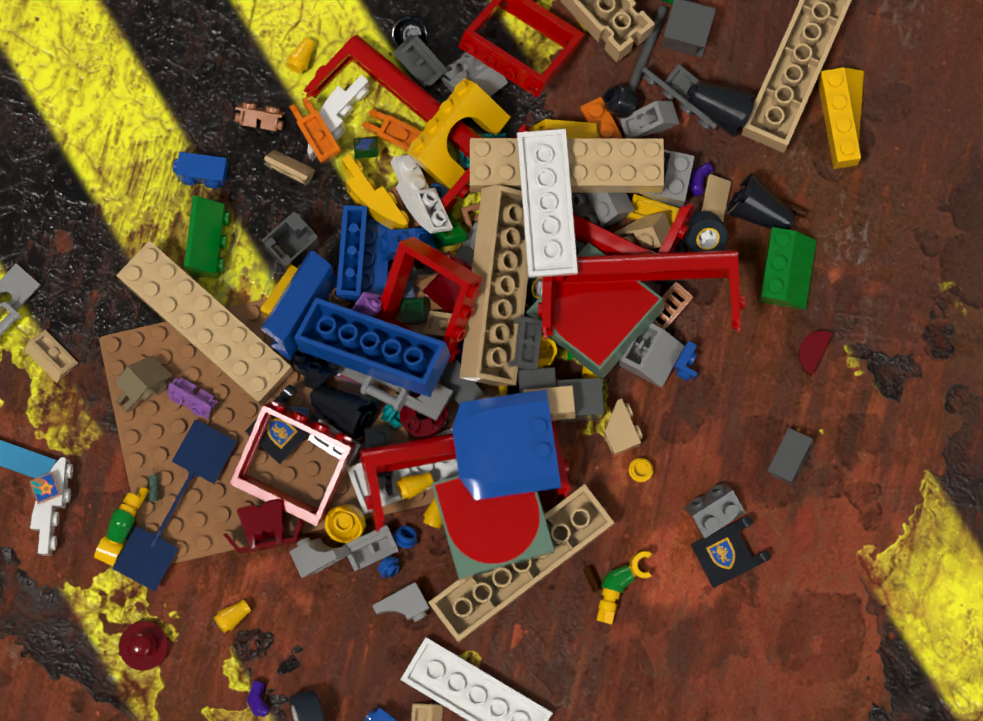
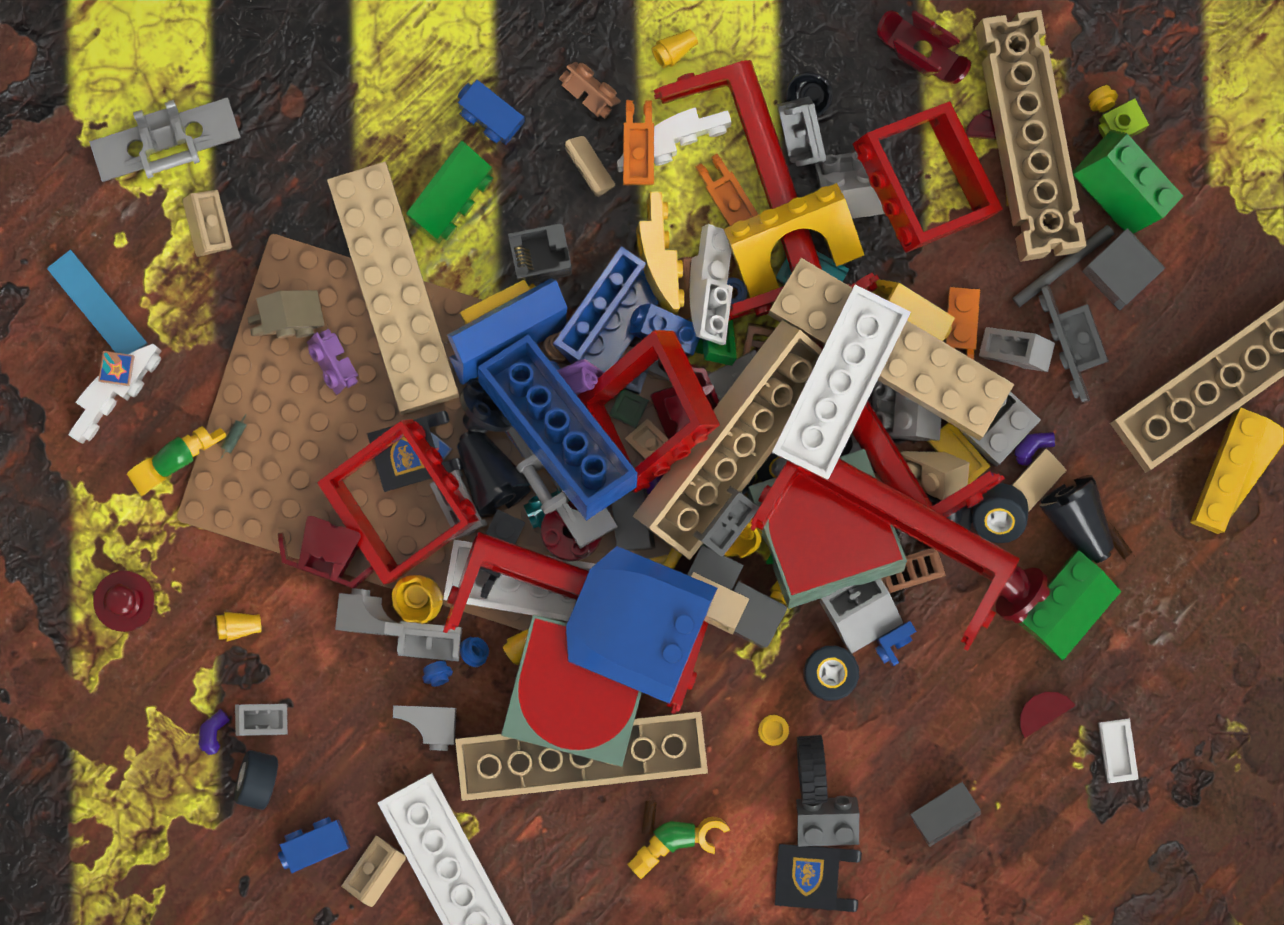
camera: 25 degrees right, 5 degrees up
dark blue hinge [112,419,237,592] -> none
dark green tile [354,136,378,159] -> none
yellow cone [396,472,434,500] -> none
black head [603,84,639,119] -> none
tan slope [604,399,643,457] -> none
black cone [687,81,756,137] -> none
none -> light grey slope [235,704,288,736]
none -> black tyre [797,735,828,805]
none -> black wheel [803,646,859,701]
none -> dark red plate [996,566,1050,624]
none -> white tile [1098,718,1139,783]

